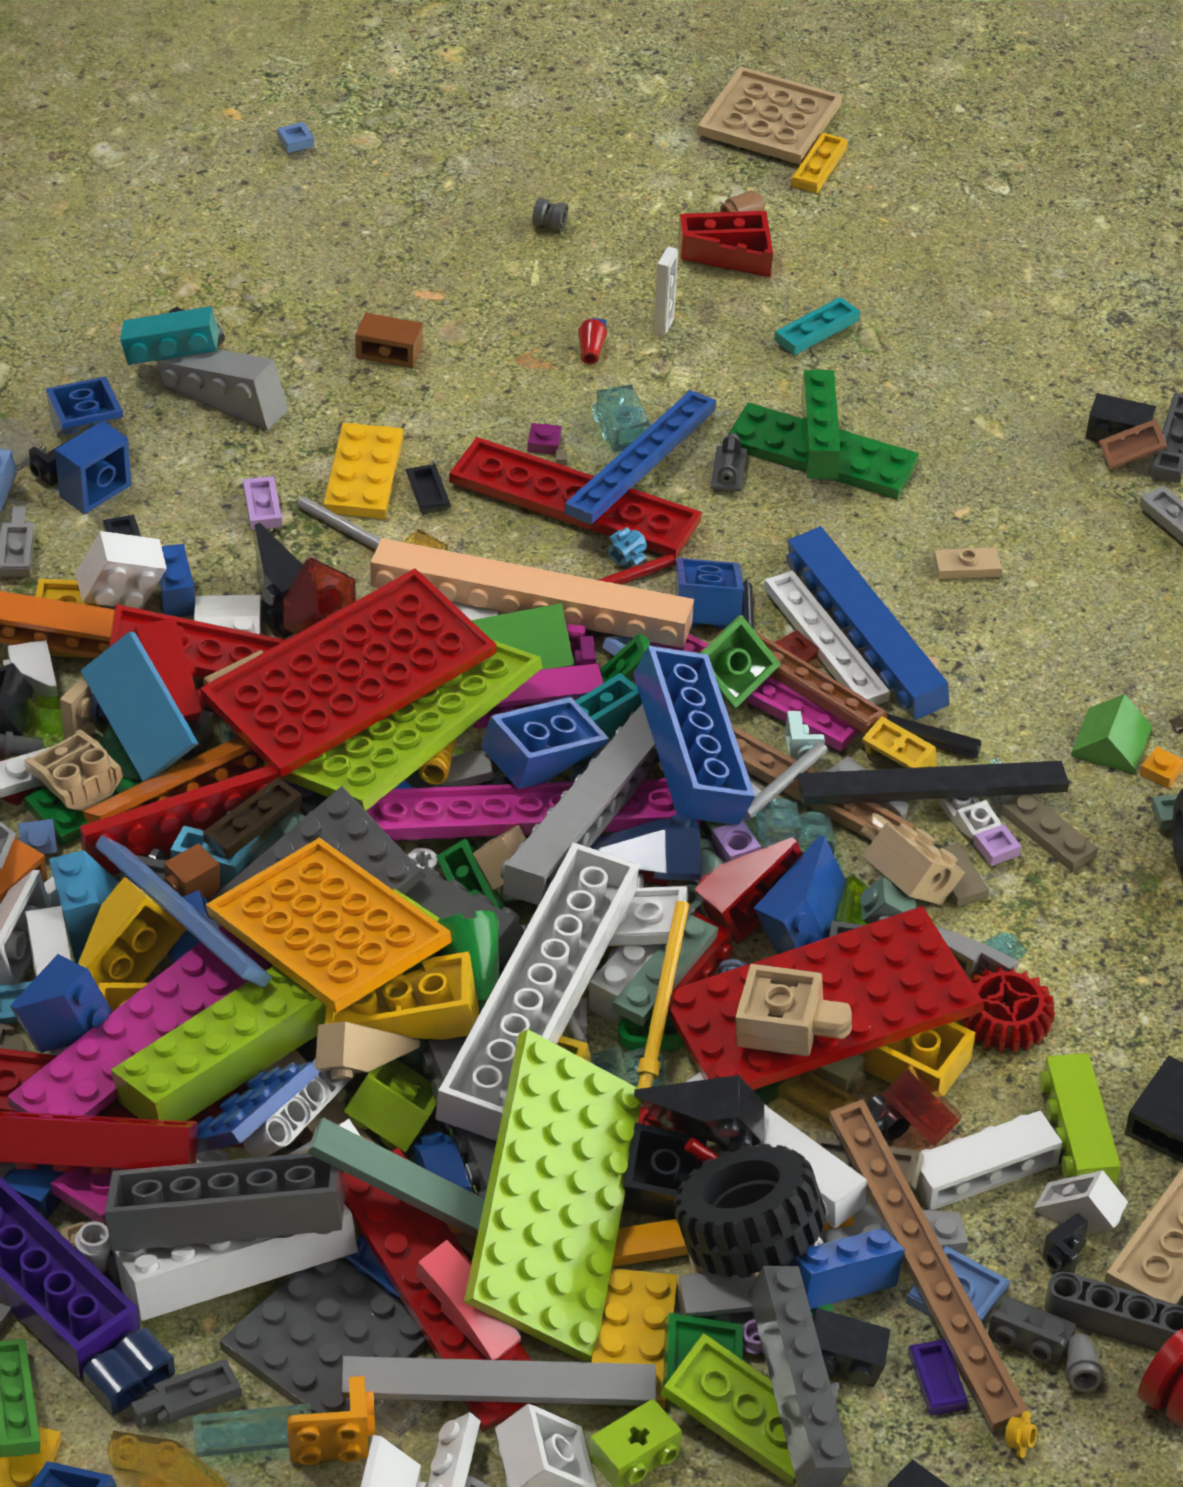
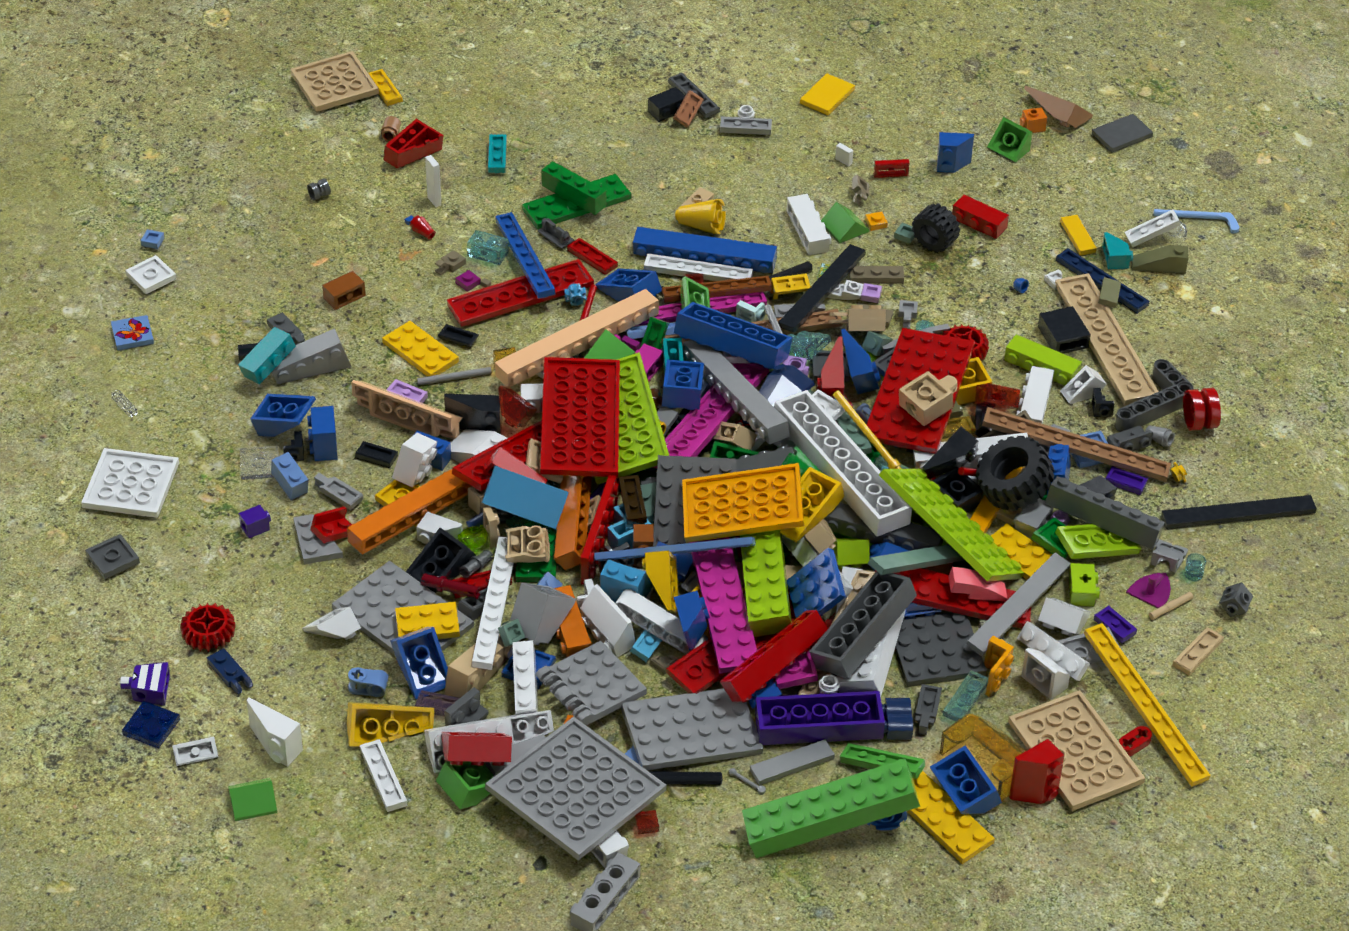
camera: 50 degrees left, 0 degrees up
none -> medium blue tile [111,315,154,350]
none -> white plate [125,255,176,294]
none -> dark grey hinge [267,312,305,345]
none -> light nougat slope [351,380,462,440]
none -> dark tan plate [435,250,466,275]
none -> red tile [567,238,618,275]
none -> yellow cone [675,199,726,234]
none -> white brick [787,194,832,255]
none -> light grey plate [898,300,918,329]

